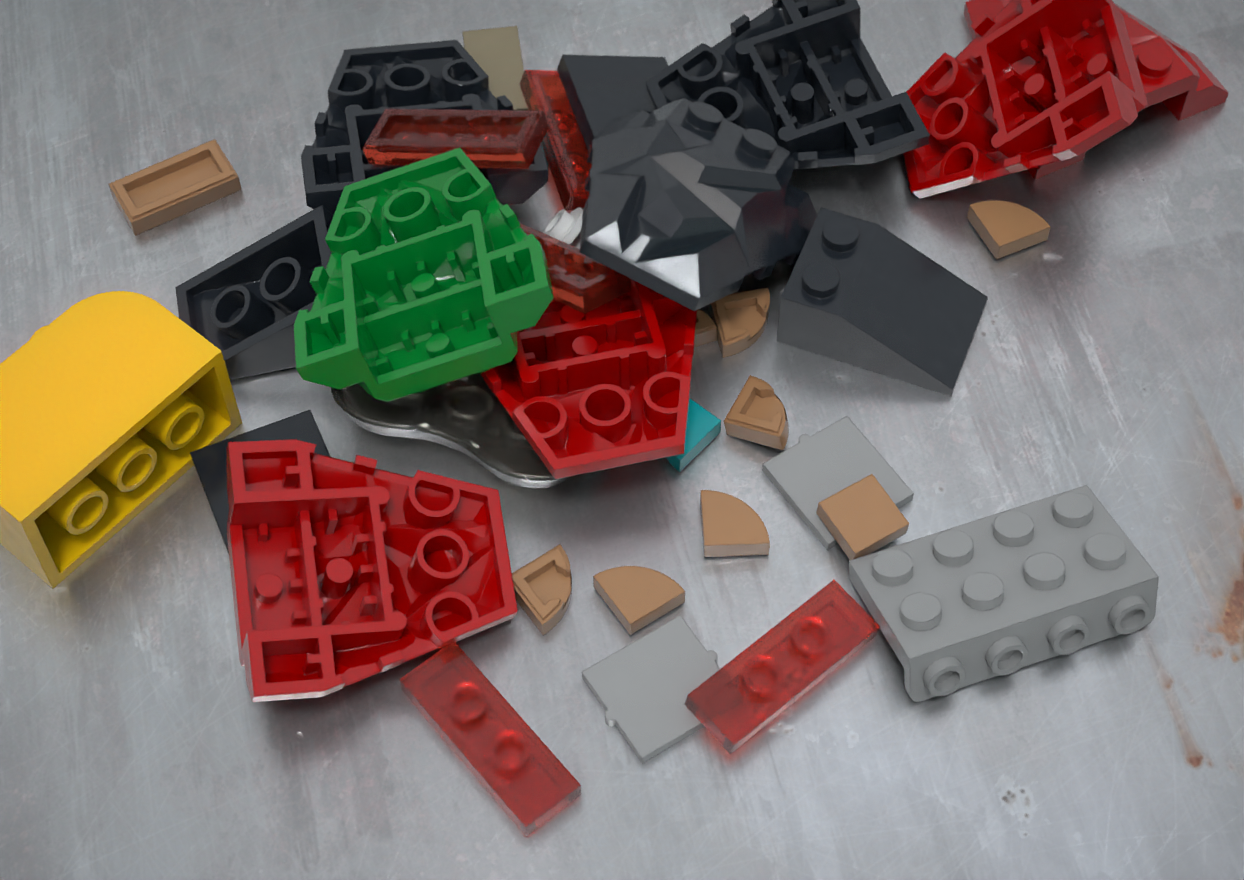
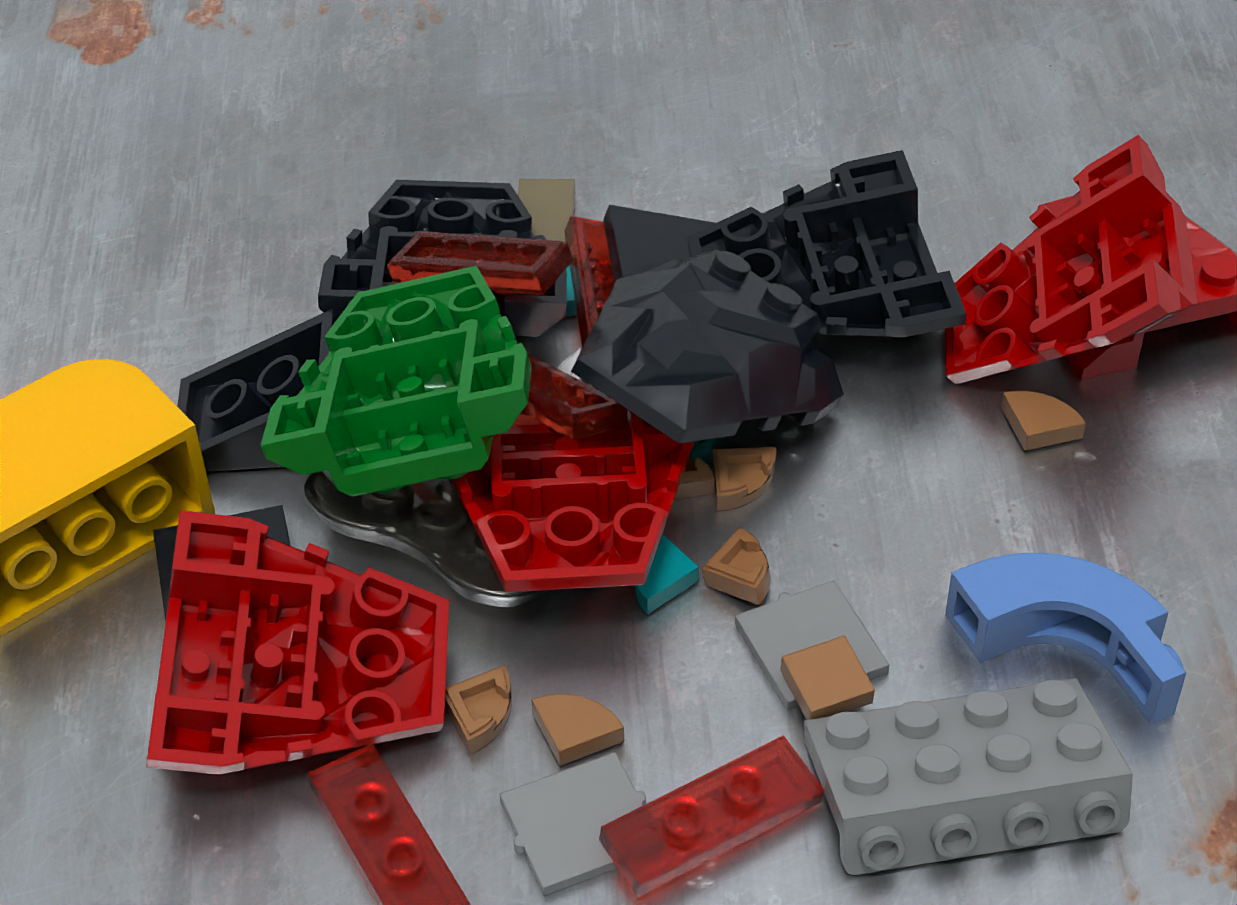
camera: 10 degrees right, 10 degrees down
medium nougat tile [108,139,242,236] -> none
medium nougat tile [700,490,770,557] -> none
black slope [777,207,988,397] -> none
none -> medium blue arch [945,553,1187,725]

